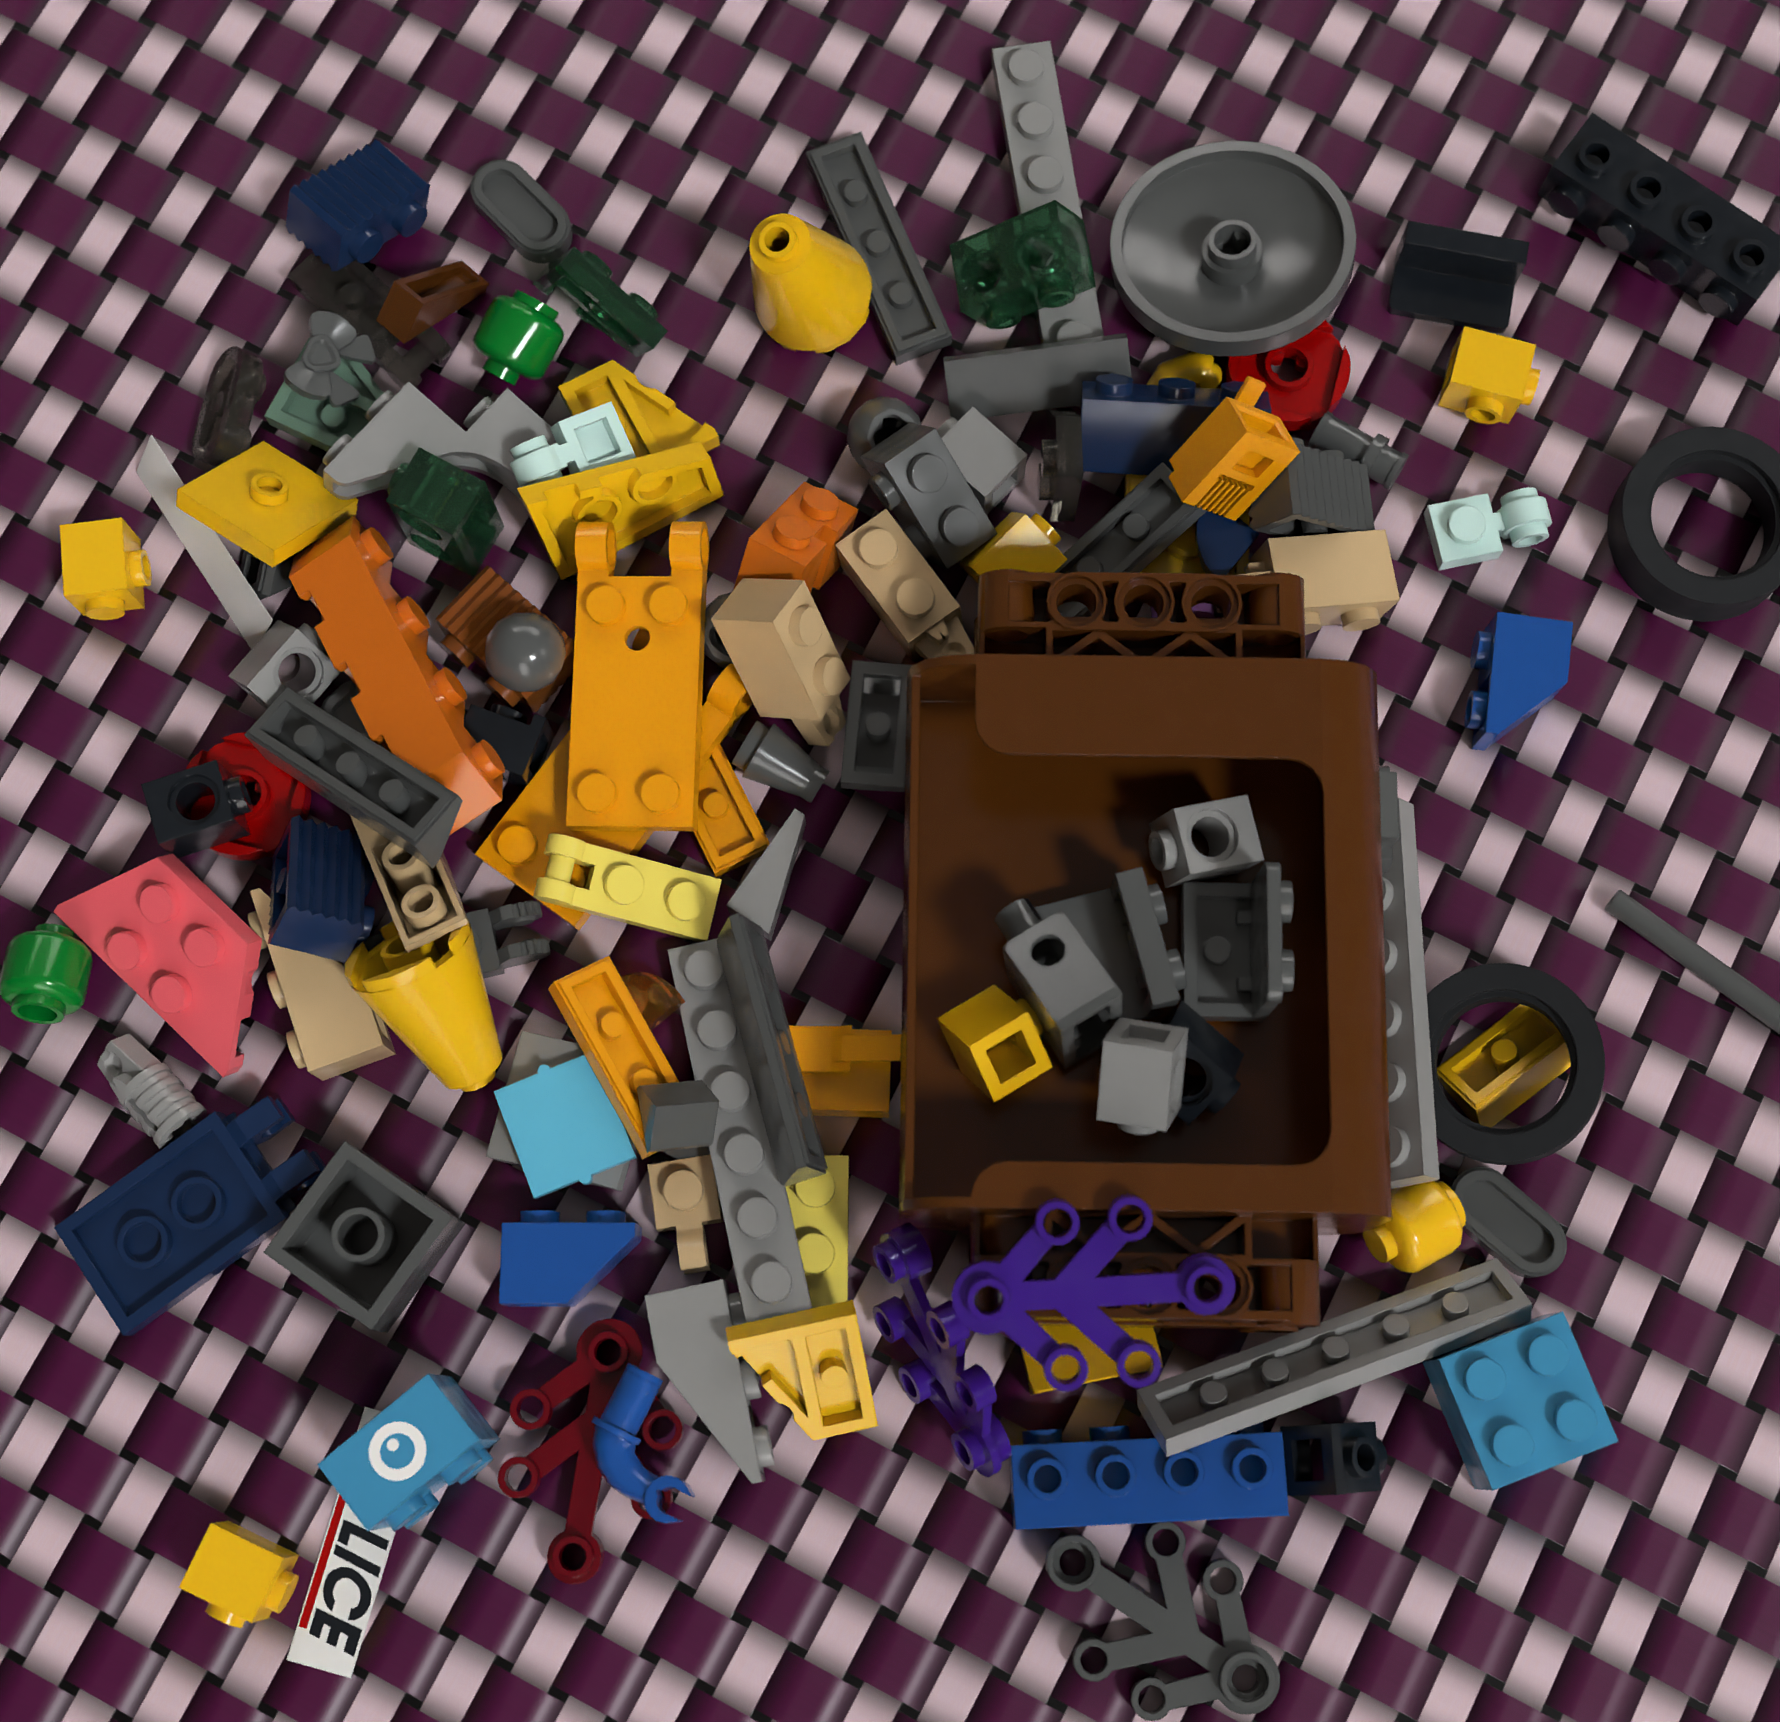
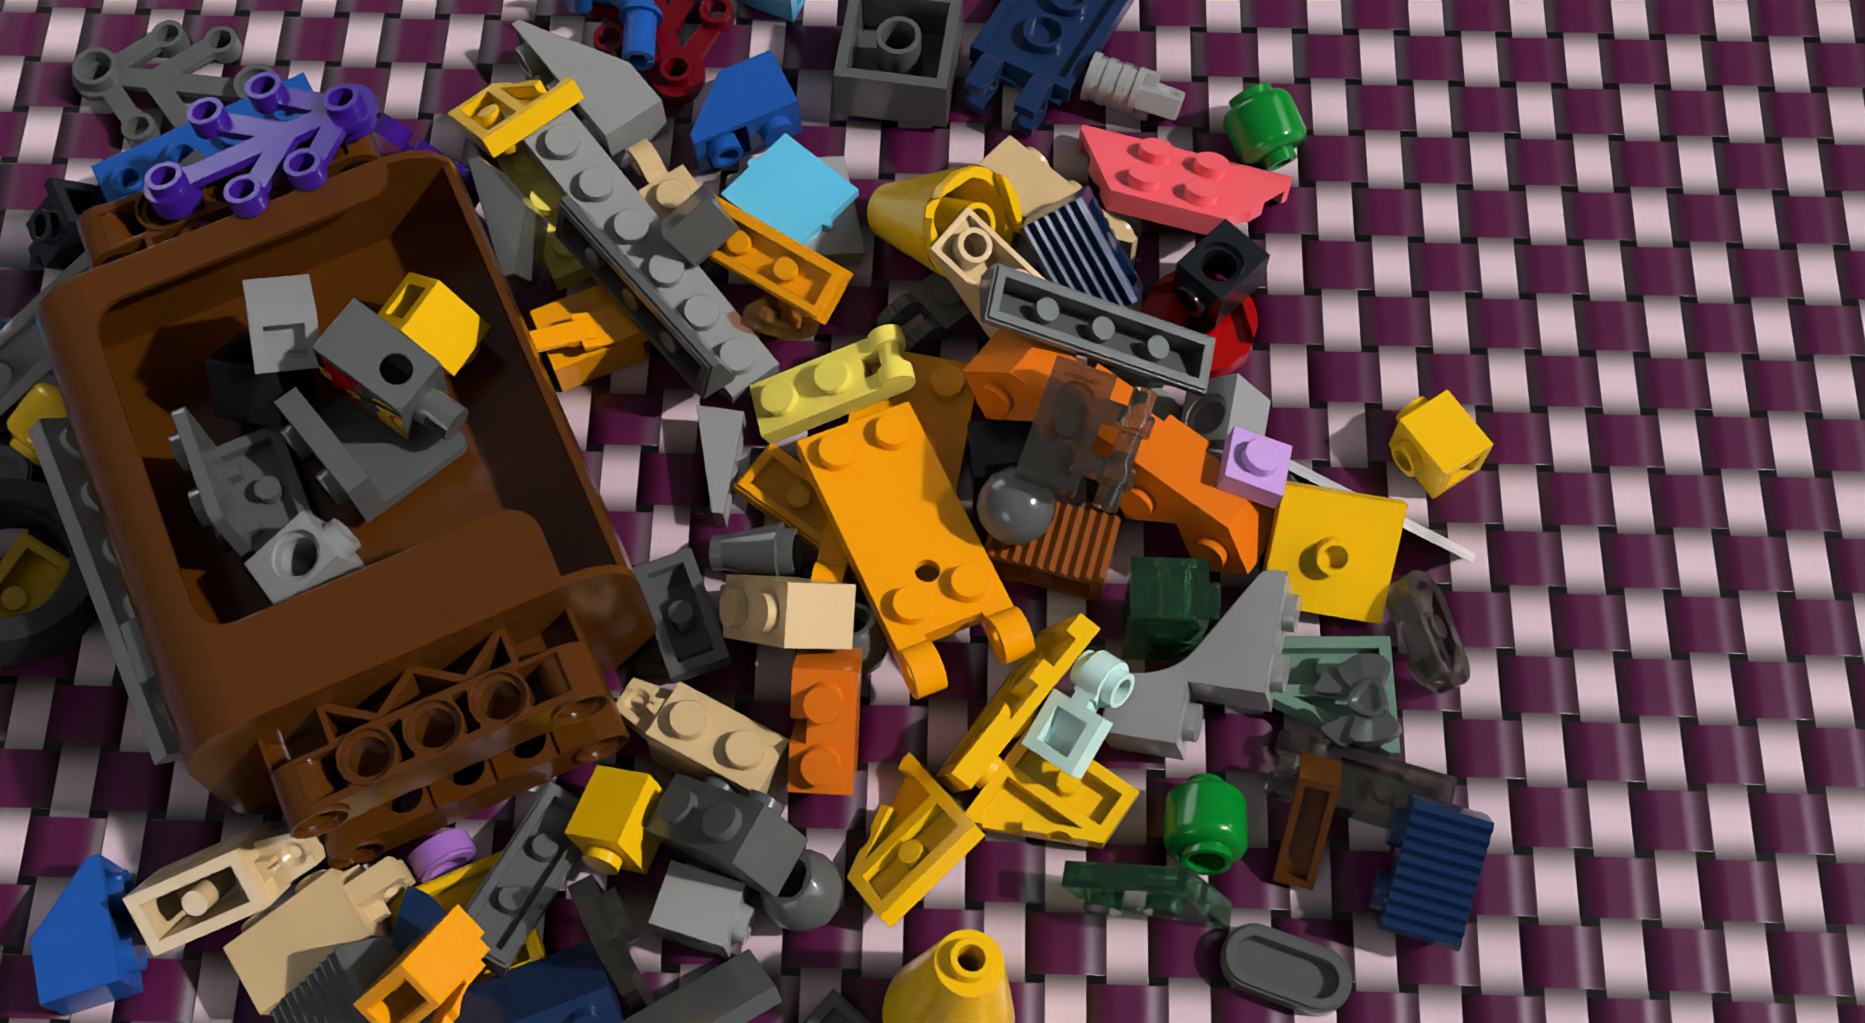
camera: 155 degrees right, 10 degrees down
none -> tan hinge [122,821,326,957]
none -> dark grey slope [468,156,549,288]
none -> yellow wing [847,752,986,928]
none -> clear smoke plate [1014,355,1158,513]
none -> lavender plate [1216,426,1292,509]

